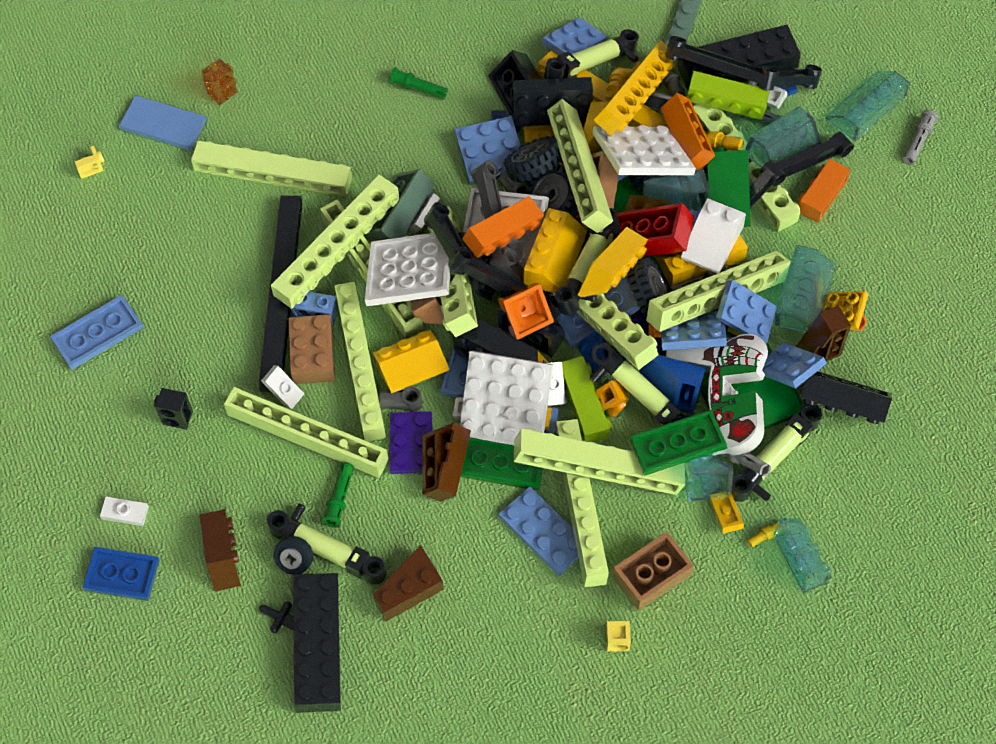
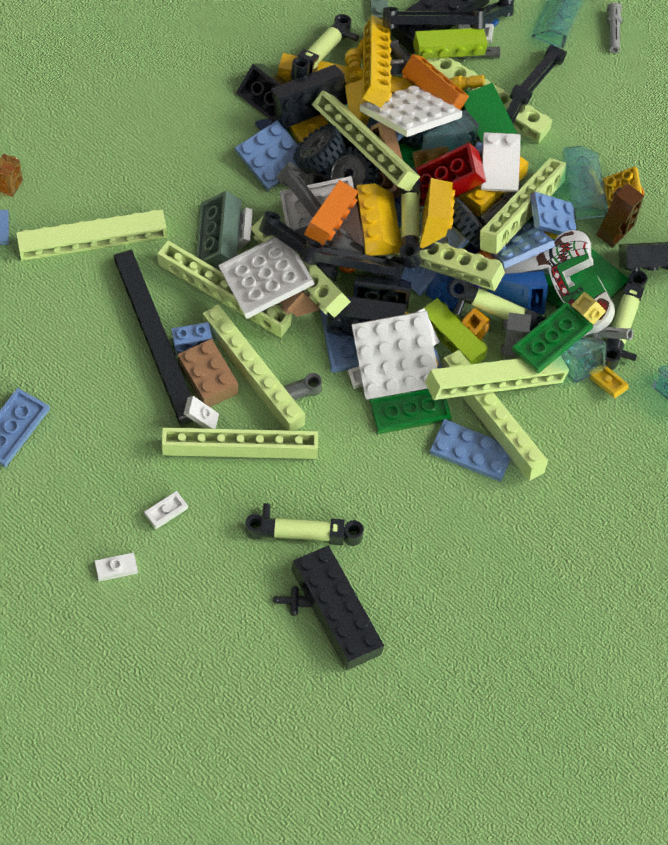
camera: 30 degrees left, 0 degrees up
blue plate [83,547,160,601] -> none
black brick [154,388,193,430] -> none
reddish brown wedge [199,509,241,592] -> none
yellowish green brick [271,175,399,309] -> none
black wheel [274,536,313,575] -> none
green pin [321,463,354,528] -> none
yellow slope [373,330,449,394] -> none
reddish brown wedge [373,545,444,622] -> none
green pin [389,67,448,100] -> none
dark purple plate [390,411,433,474] -> none
reddish brown wedge [422,423,471,502] -> none
orange brick [498,283,554,340] -> none
medium blue plate [542,17,607,55] -> none
light yellow brick [606,621,631,652] -> none
medium nougat brick [612,532,694,611] -> none
clear light blue slope [745,106,821,168] -> none
yellow bar [747,519,788,548] -> none
medium blue plate [762,343,827,388] -> none
orange brick [797,159,851,223] -> none
none -> white plate [144,491,188,529]
none -> dark grey brick [500,312,531,360]
none -> light yellow bracket [571,292,605,324]

